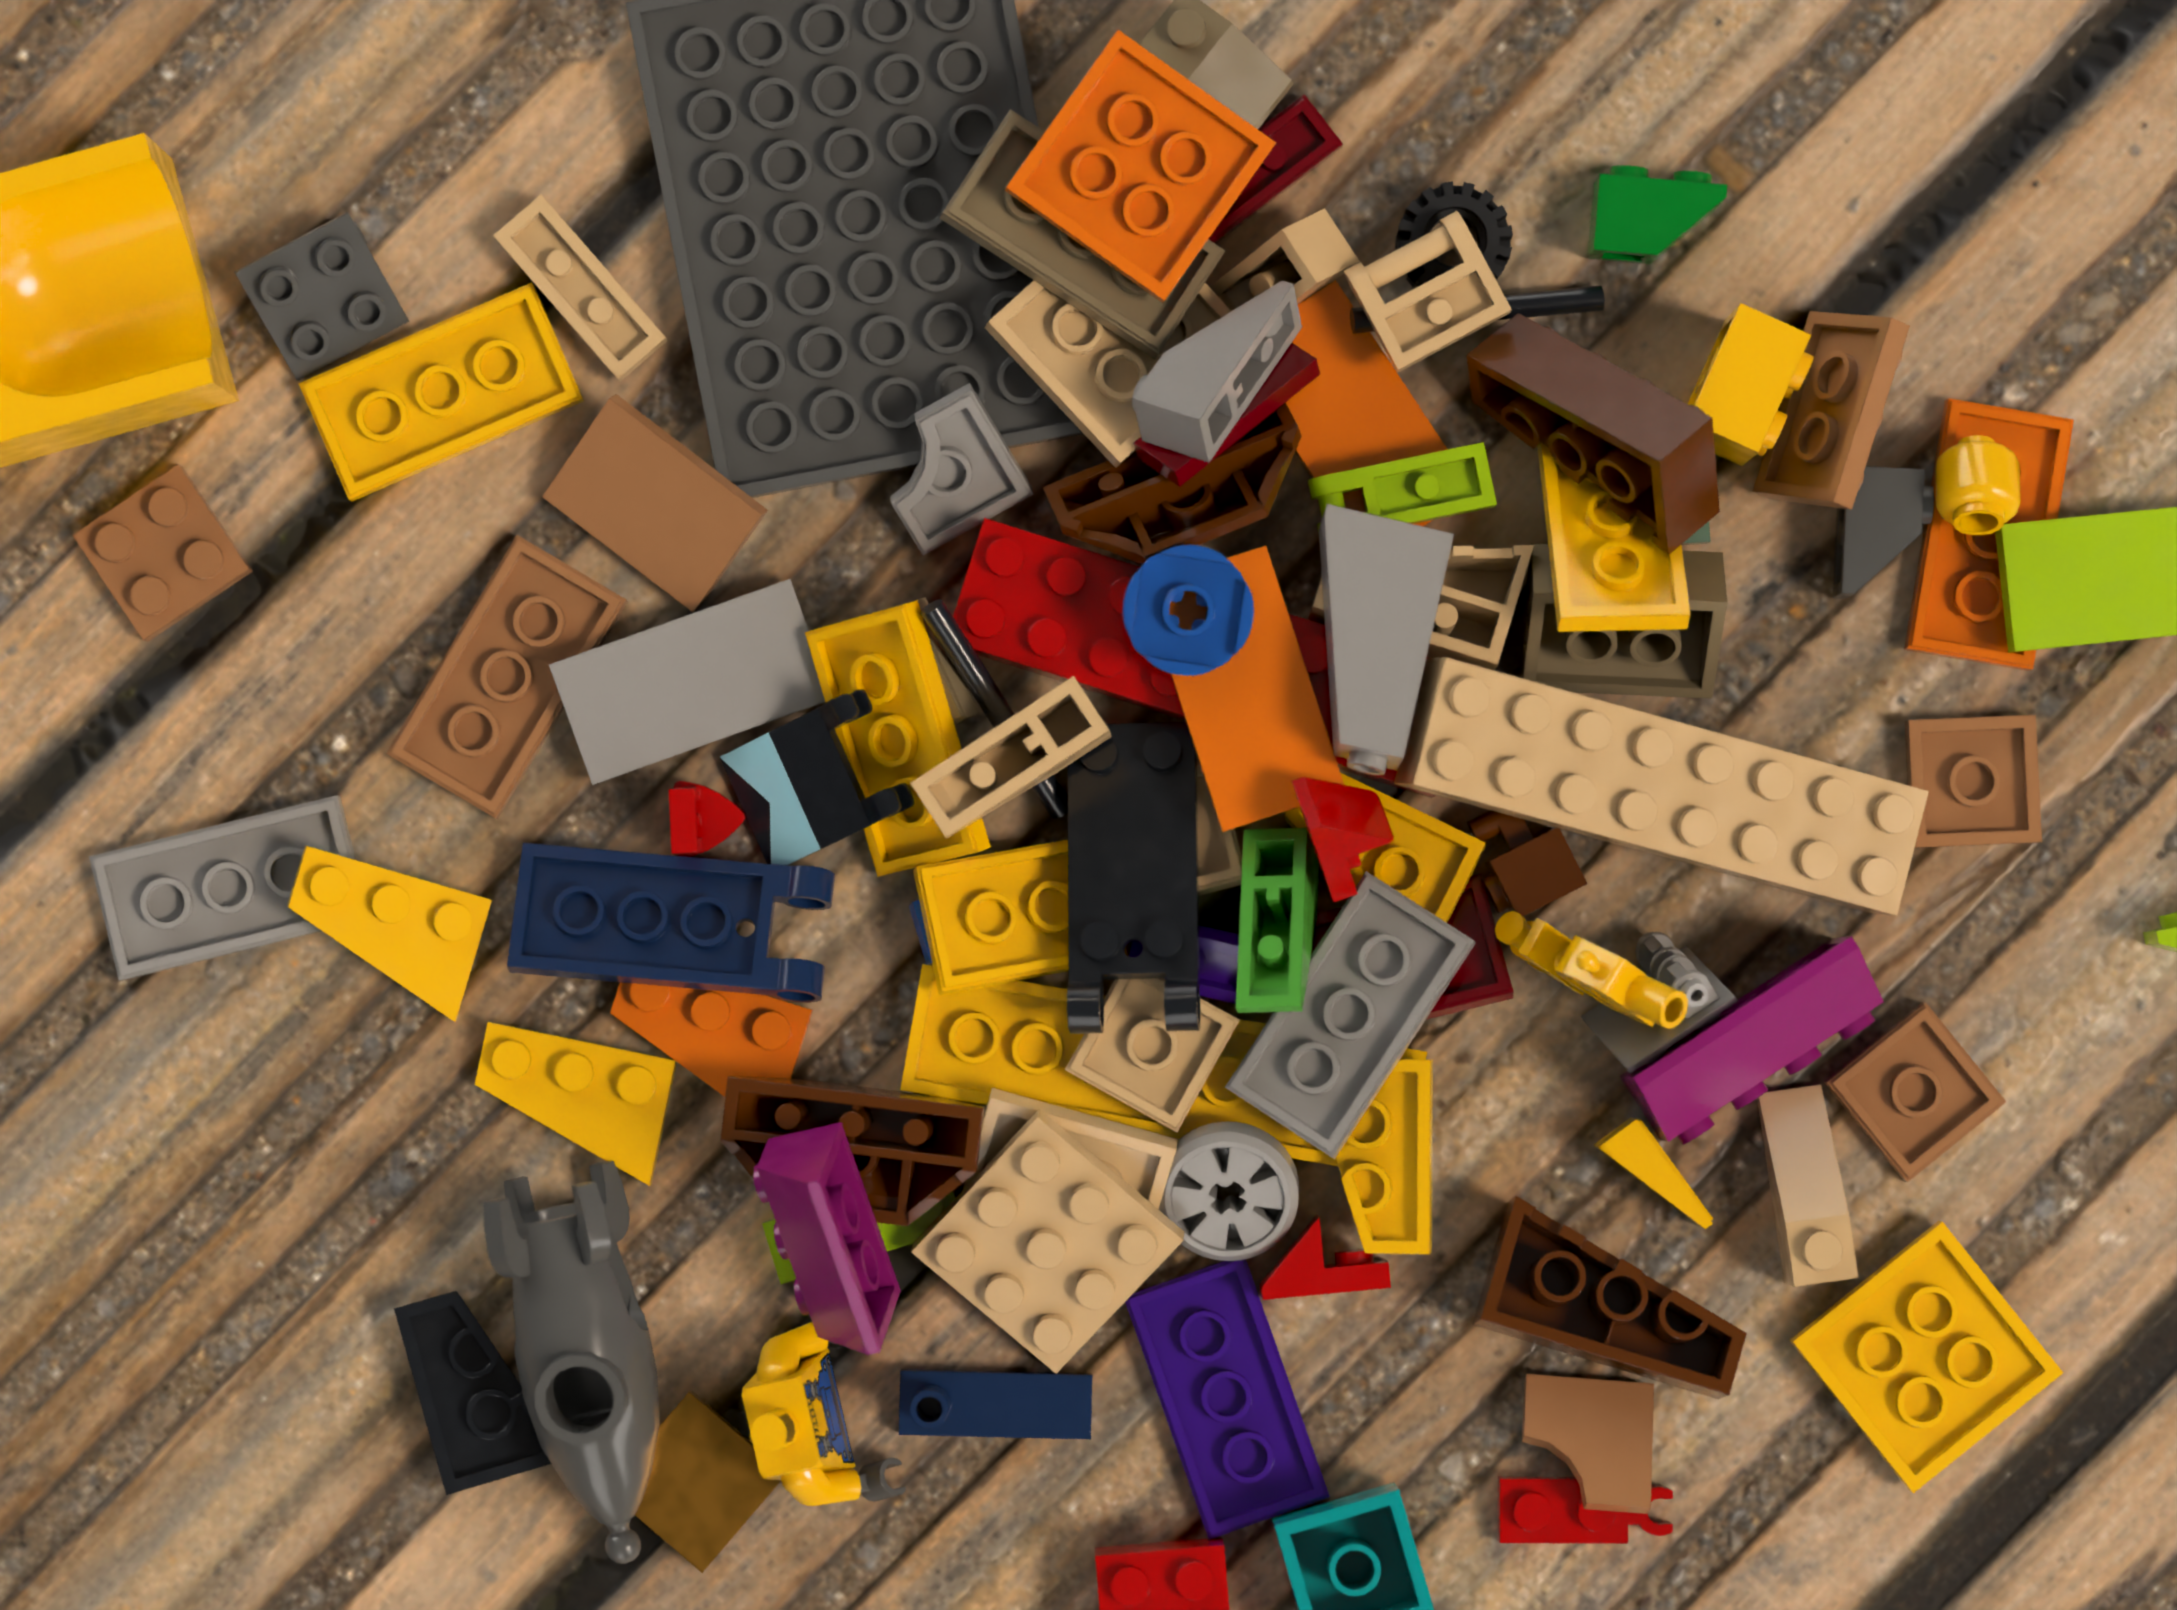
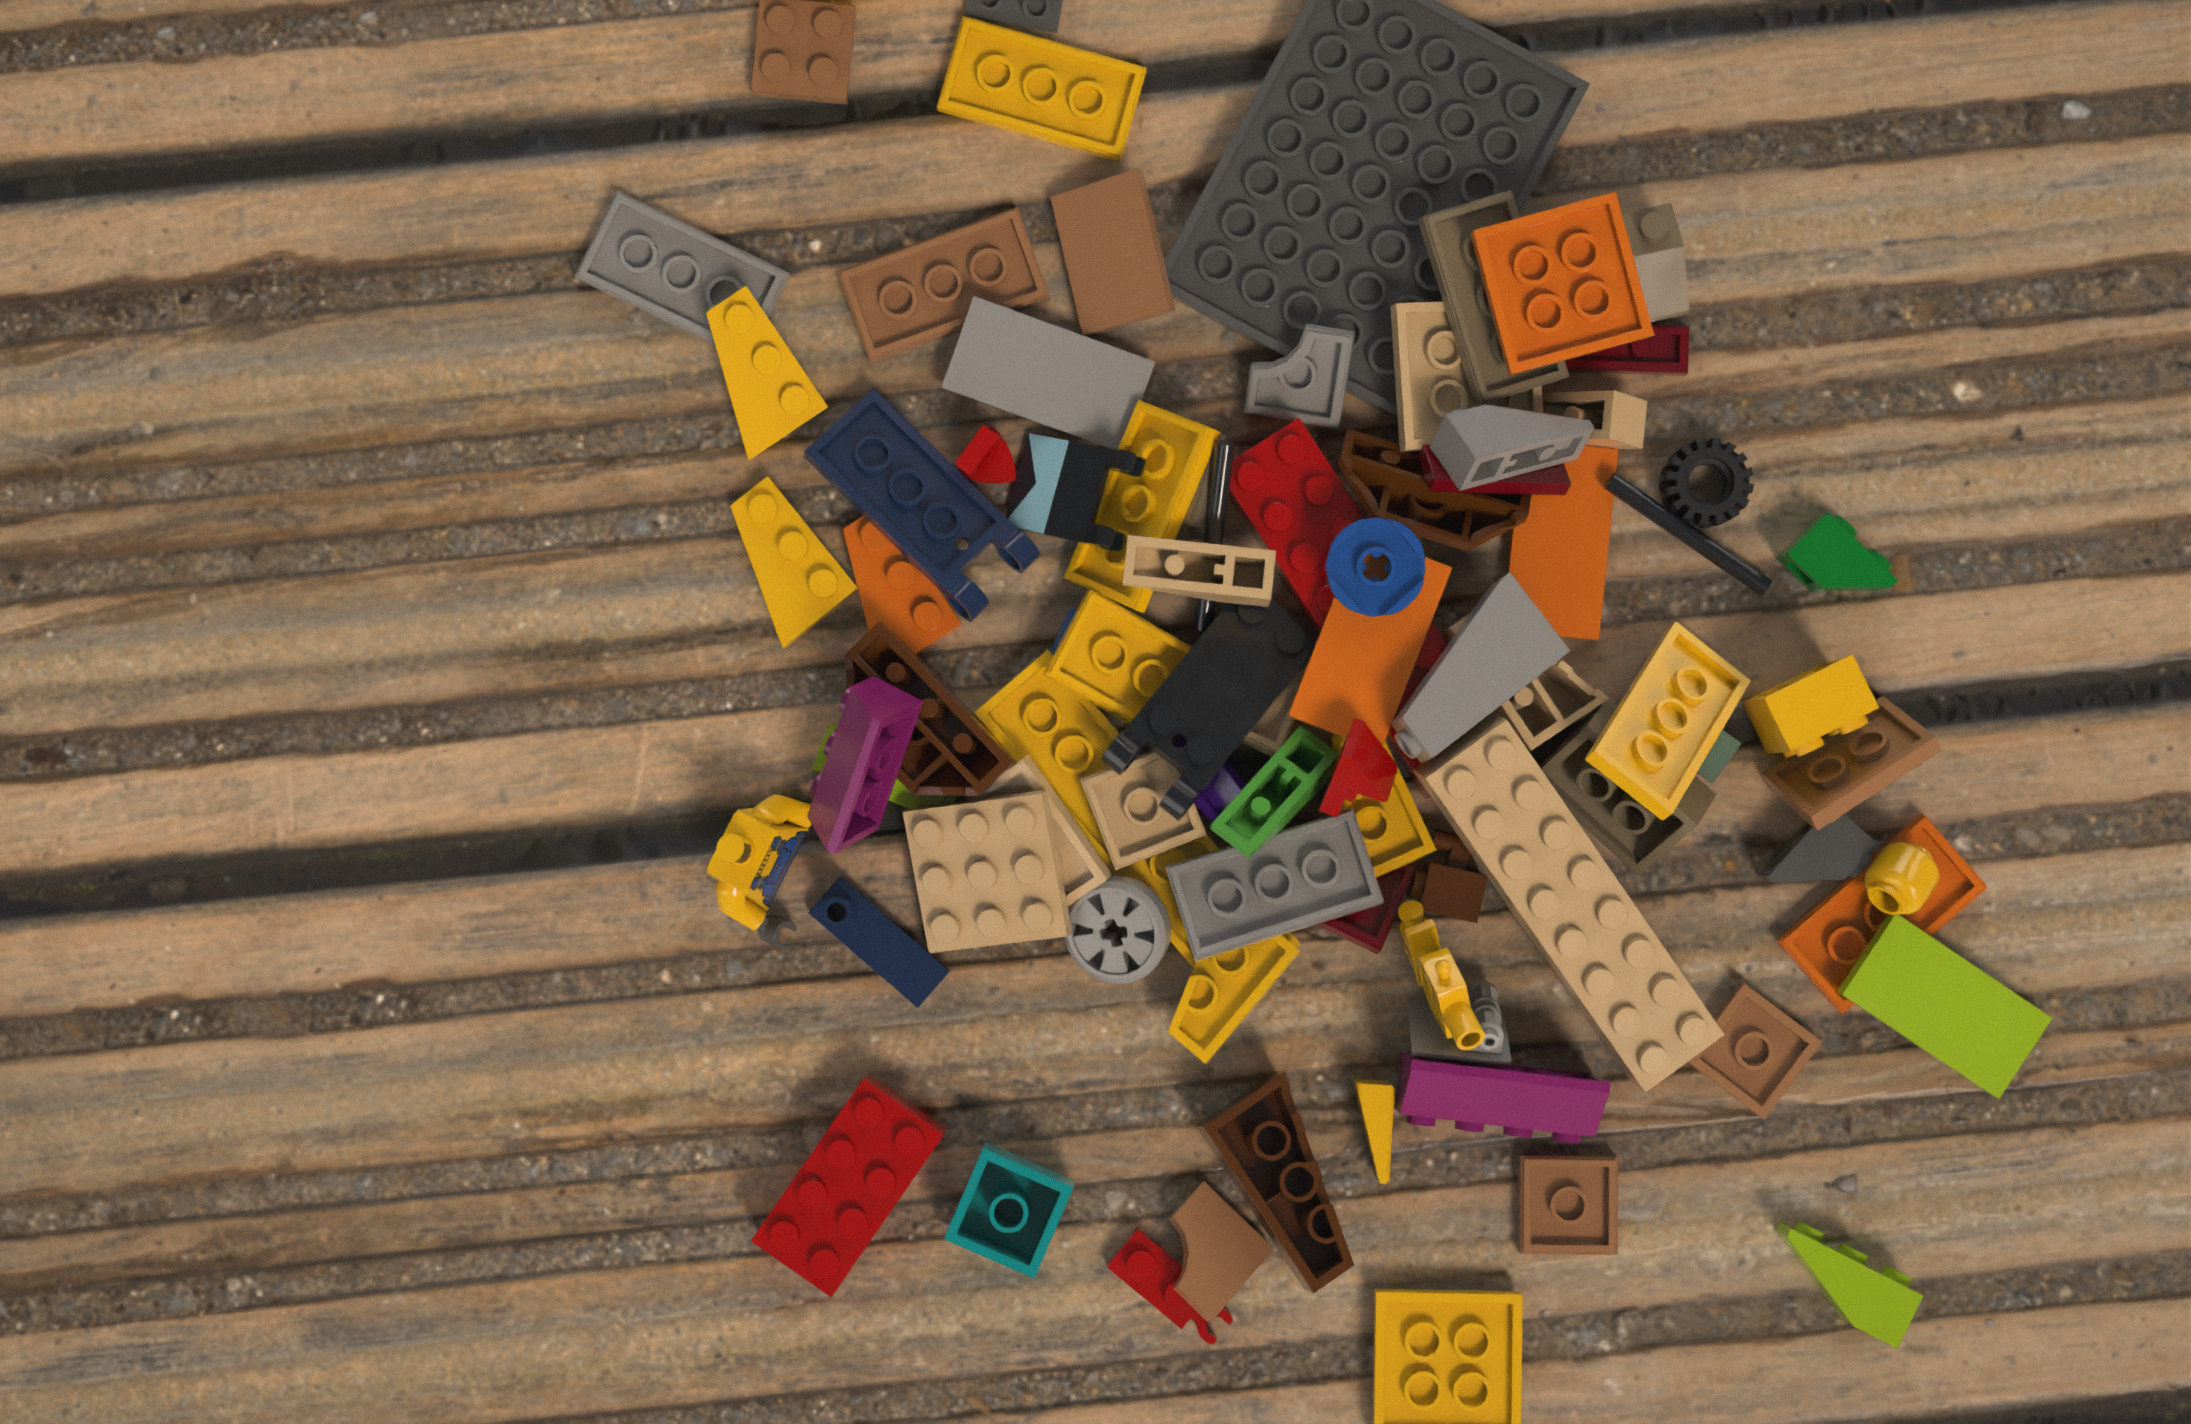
camera: 45 degrees right, 0 degrees up
black wing [394,1290,551,1495] -> none
dark grey piece [483,1161,660,1564] -> none
tan plate [493,194,668,382] -> none
pearl gold tile [635,1390,781,1573] -> none
dark purple tile [1125,1259,1330,1540] -> none
red slope [1259,1215,1391,1300] -> none
lime plate [1307,442,1497,533] -> none
tan plate [1343,211,1512,373] -> none
reddish brown wedge [1466,313,1720,555] -> none
tan slope [1757,1084,1859,1287] -> none

